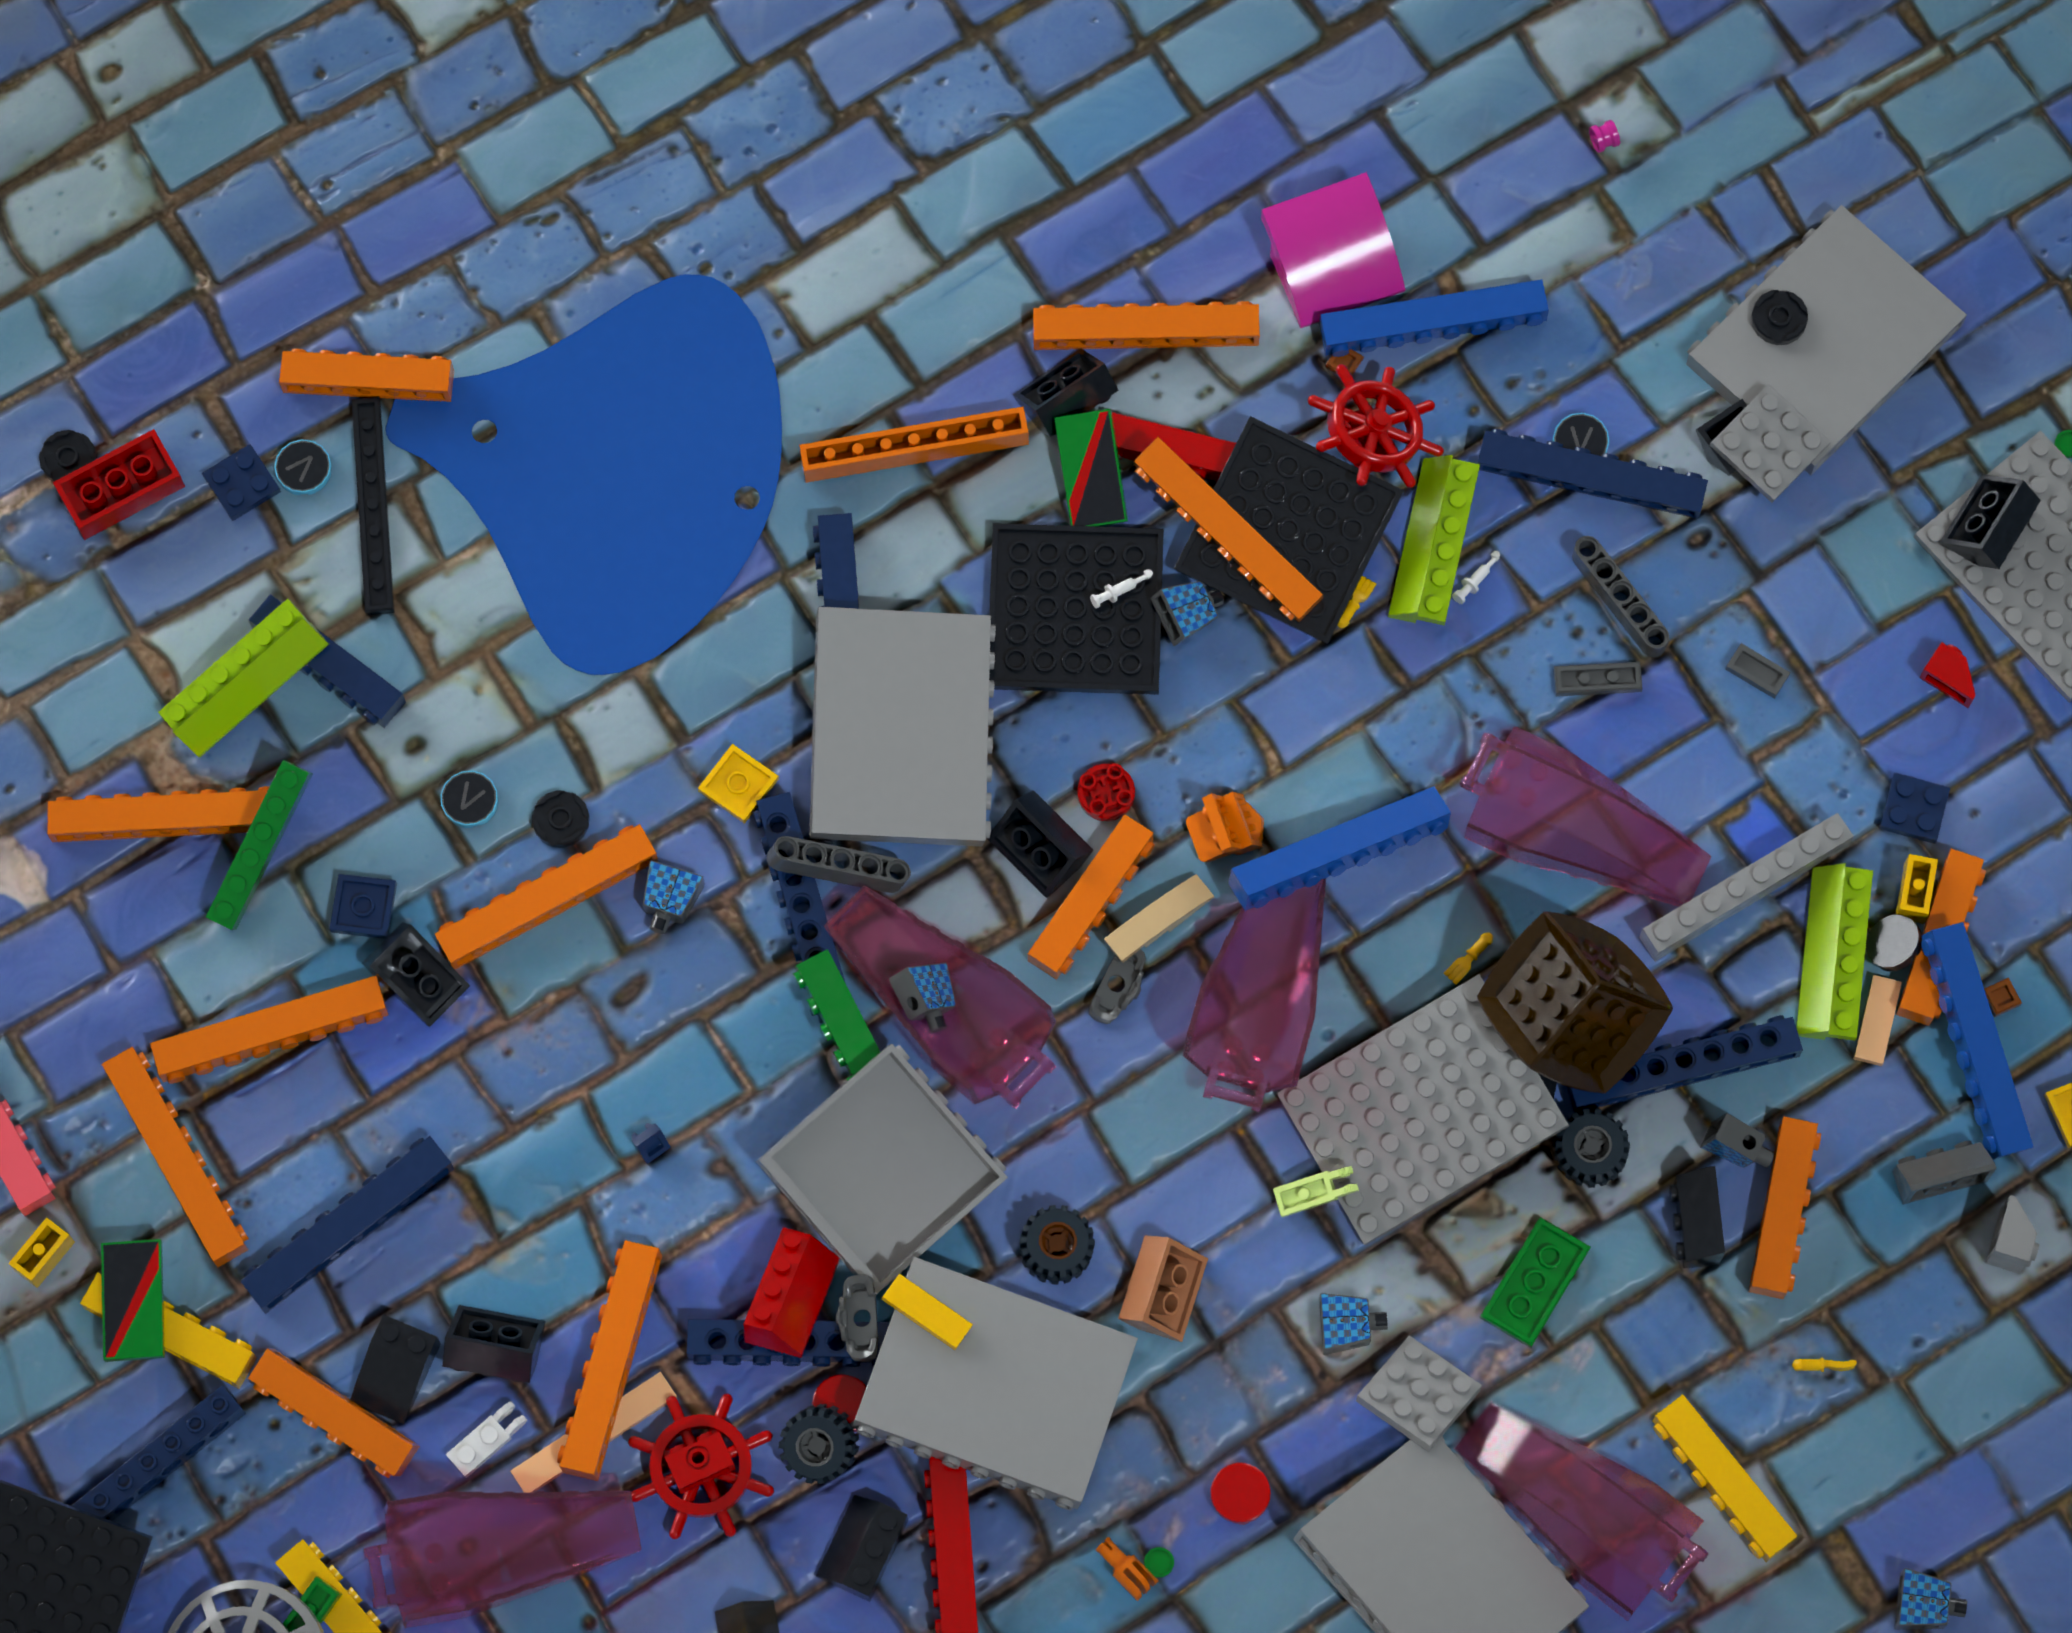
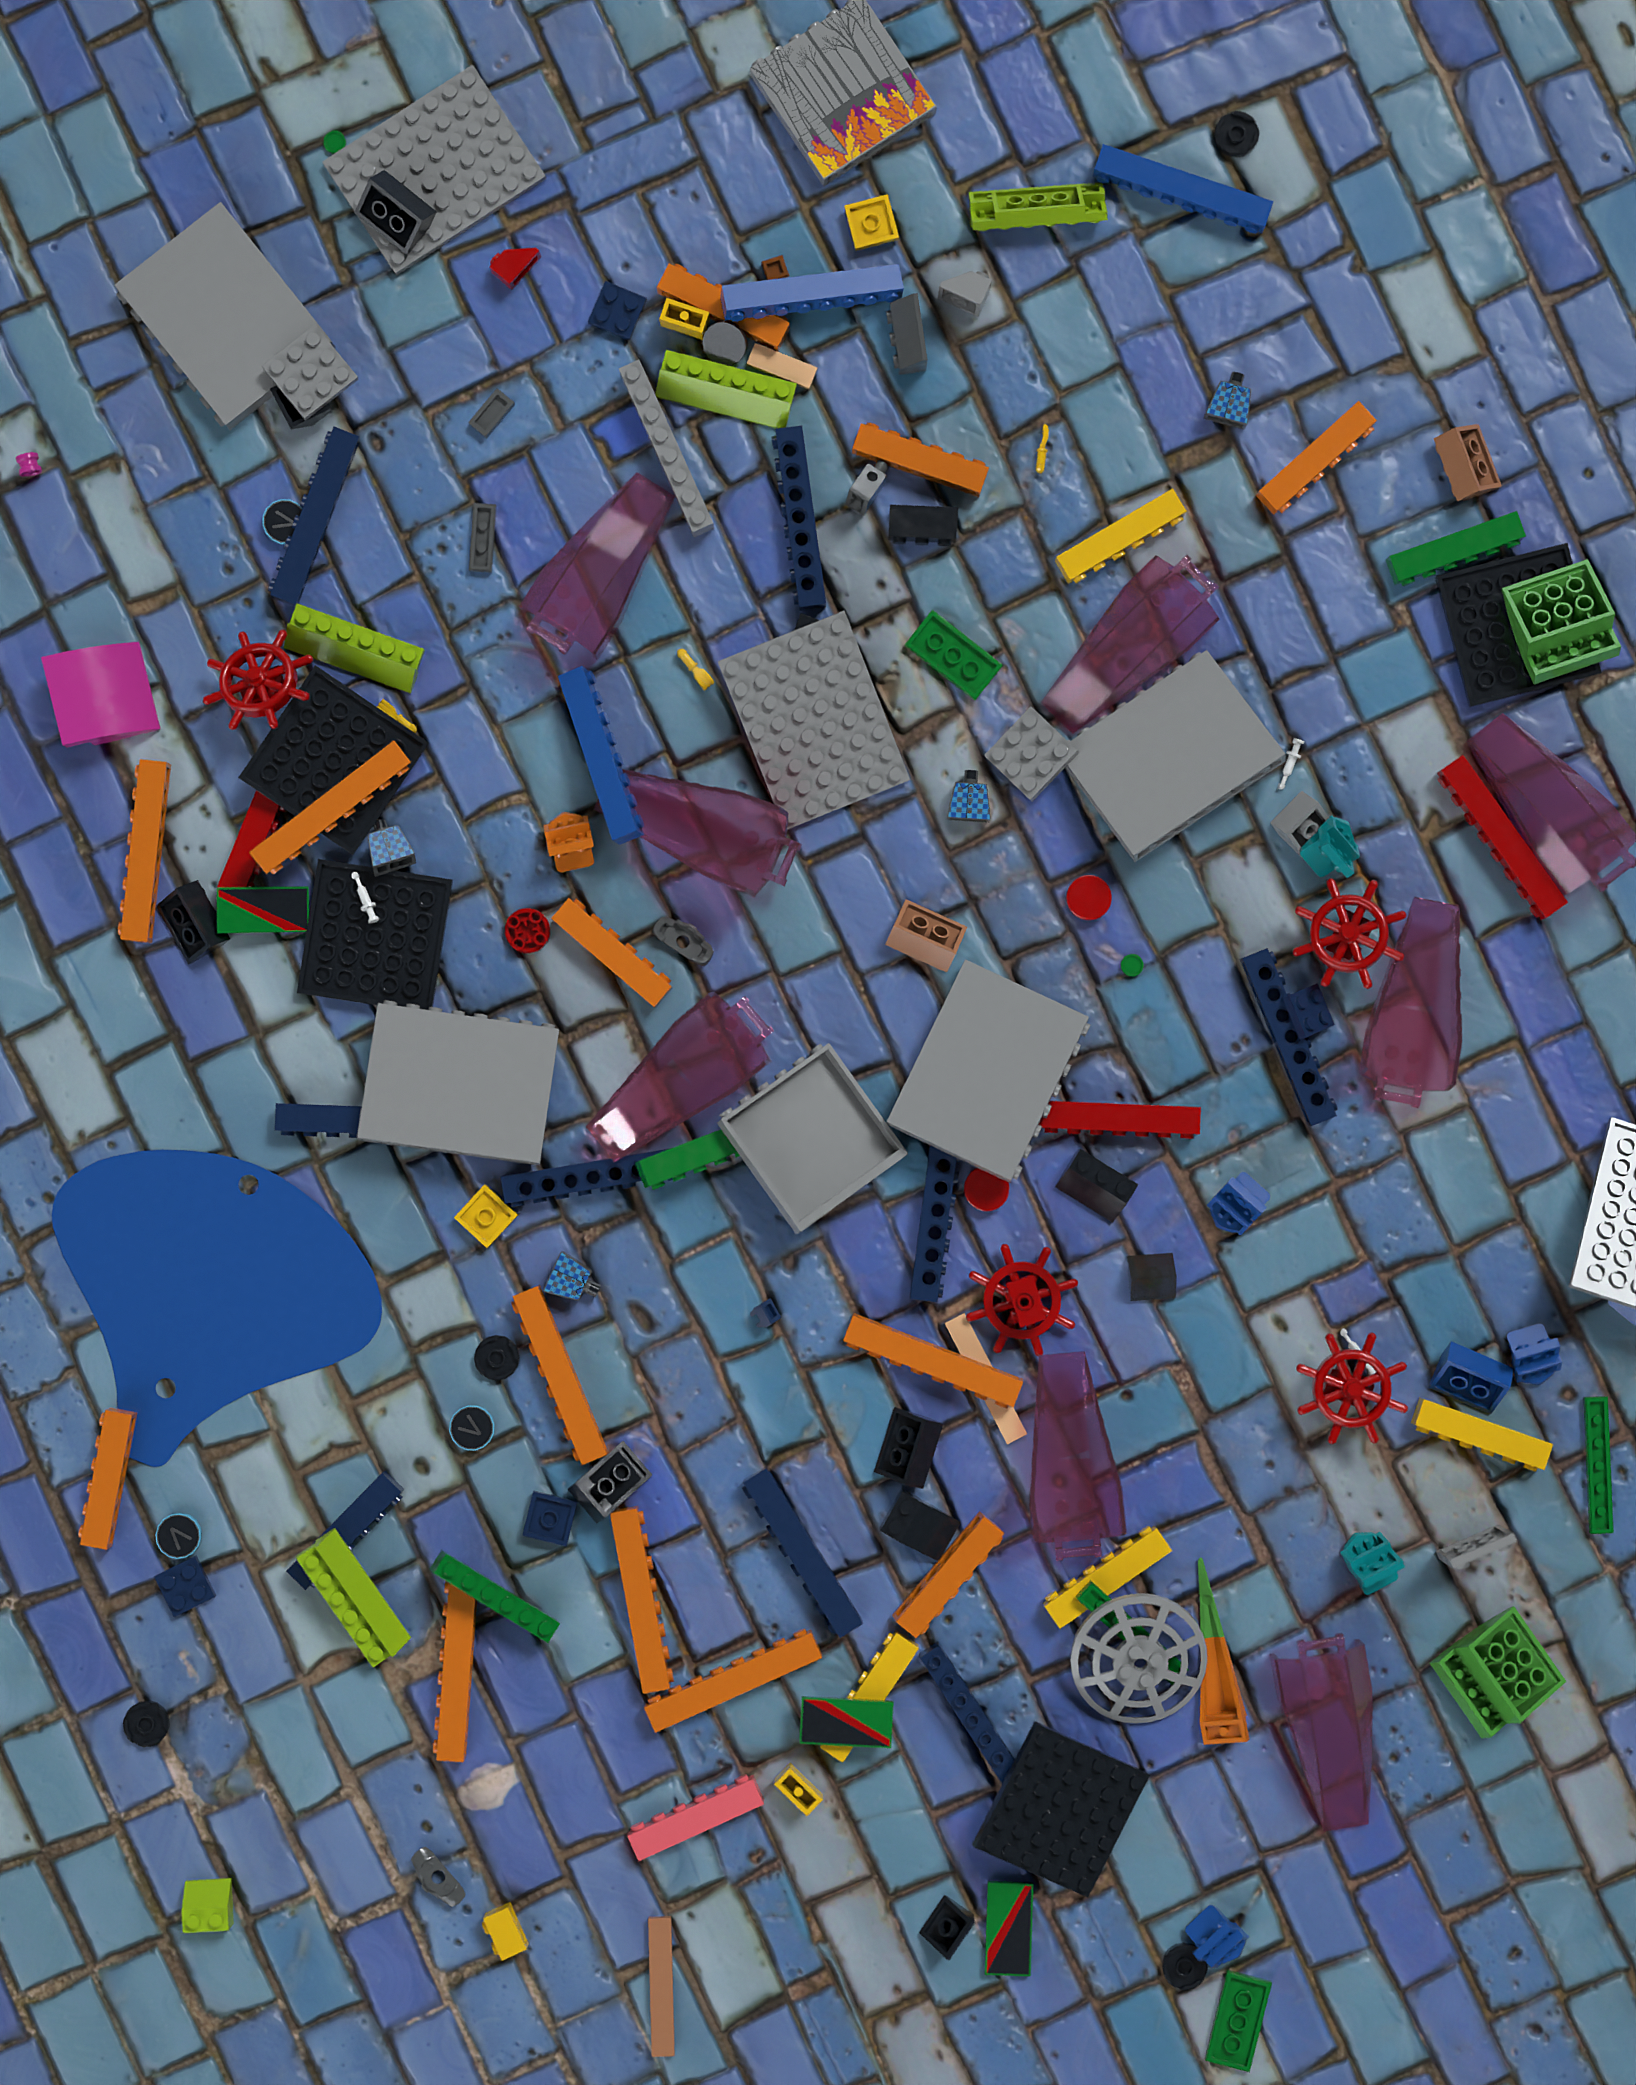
camera: 85 degrees left, 15 degrees up
red brick [53,429,185,540] -> none
black tile [351,397,395,616] -> none
white hinge [446,1401,527,1478] -> none
red slope [743,1227,840,1358] -> none
dark grey beam [766,836,911,893] -> none
black wheel [779,1404,860,1484] -> none
orange brick [799,406,1029,483] -> none
dark grey piece [836,1275,878,1362] -> none
yellow tile [881,1274,973,1350] -> none
torso [889,962,956,1033] -> none
black slope [987,790,1093,898] -> none
black wheel [1019,1205,1095,1285] -> none
orange arm [1095,1537,1159,1601] -> none
tan slope [1104,874,1214,963] -> none
yellowish green hinge [1273,1166,1359,1217] -> none
blue brick [1319,279,1549,357] -> none
dark orange tile [1325,349,1364,376] -> none
white piece [1452,551,1500,604] -> none
dark brown piece [1477,911,1673,1094] -> none
black wheel [1554,1109,1630,1188] -> none
dark grey beam [1572,536,1669,657] -> none
black tile [1751,290,1808,345] -> none

